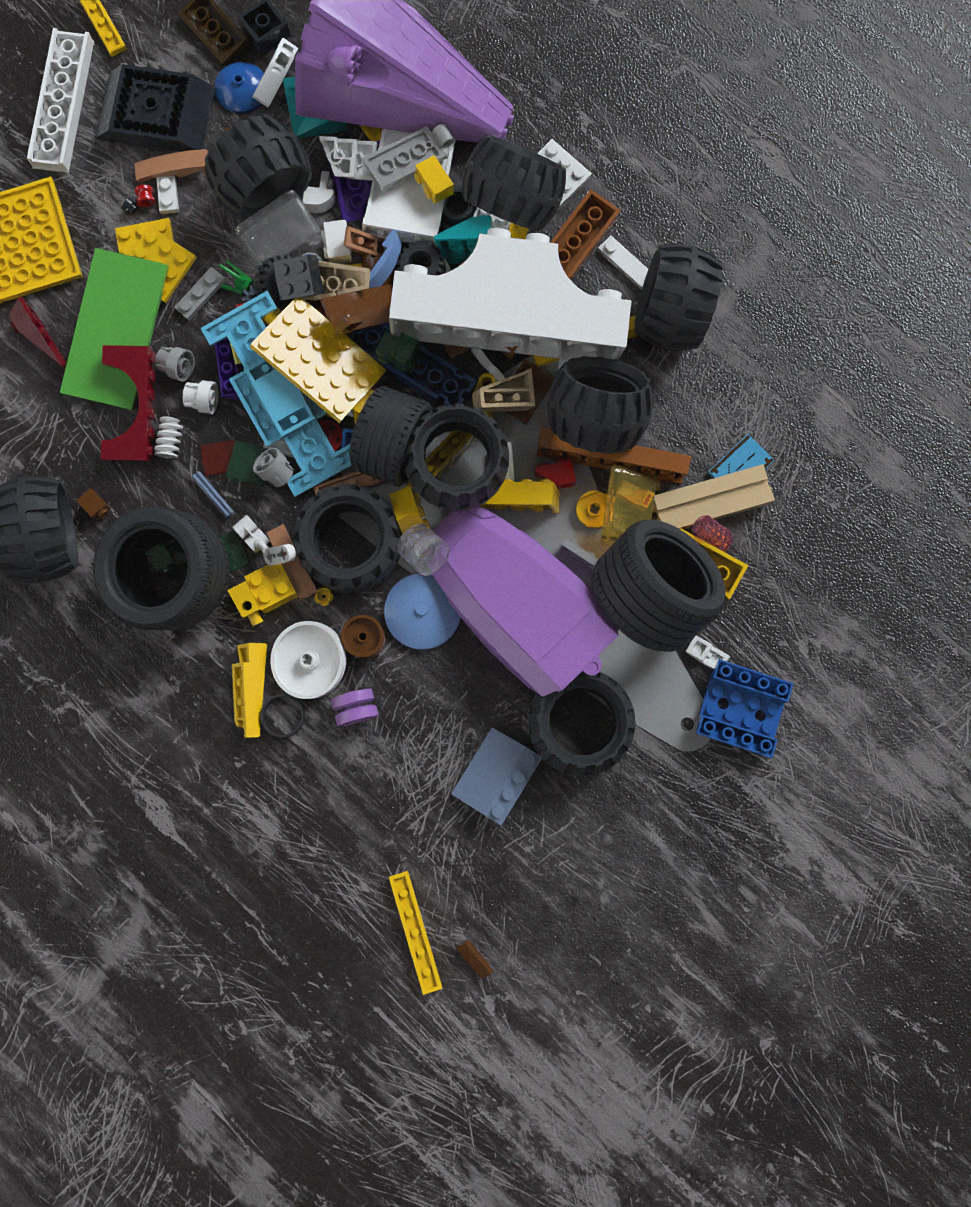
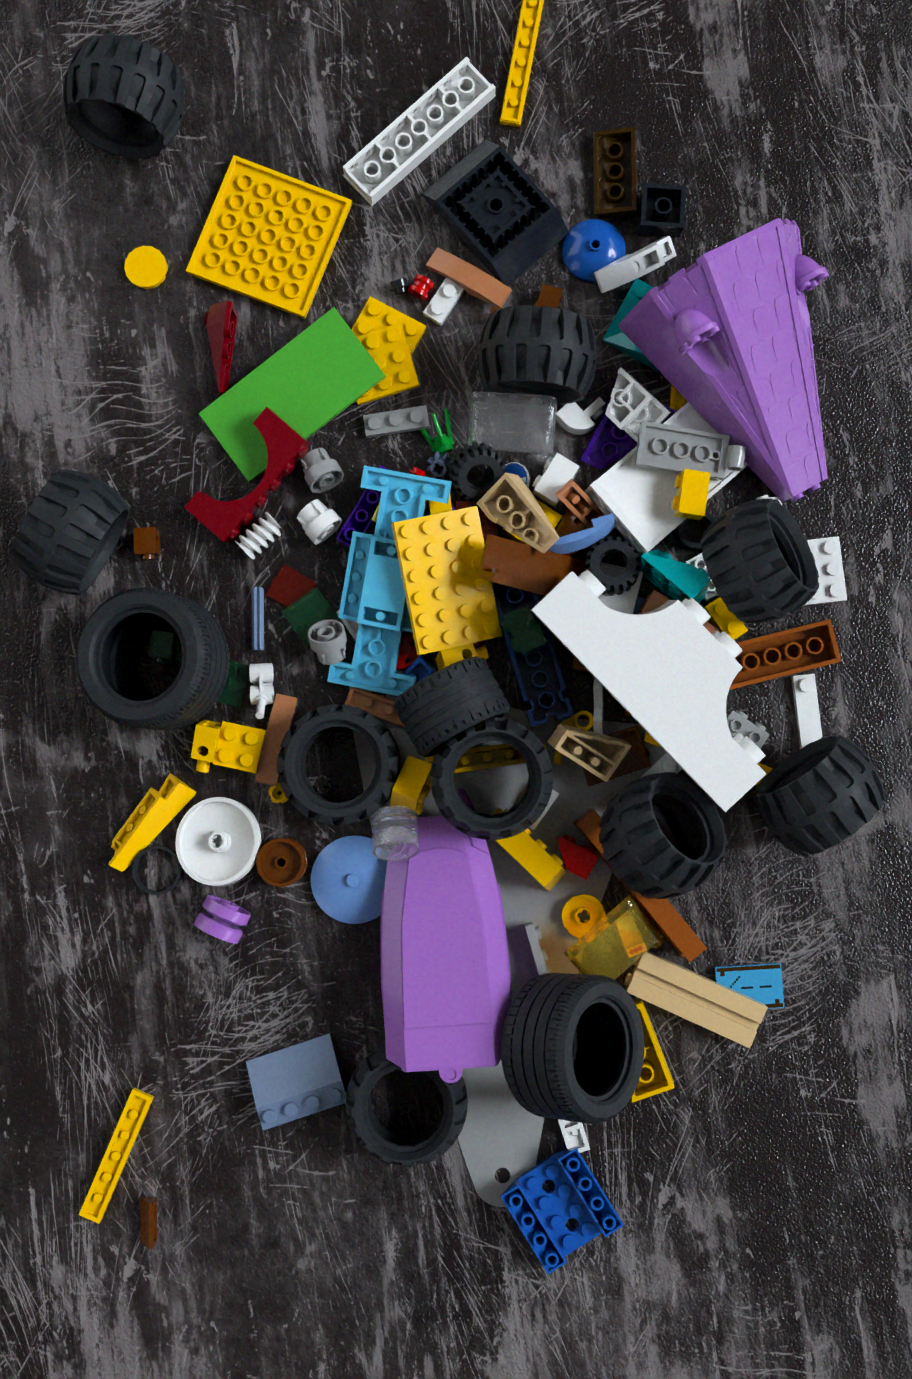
camera: 40 degrees right, 5 degrees up
white beam [263,544,296,565] -> none
black brick [273,255,324,301] -> none
clear pink piece [692,515,734,552] -> none

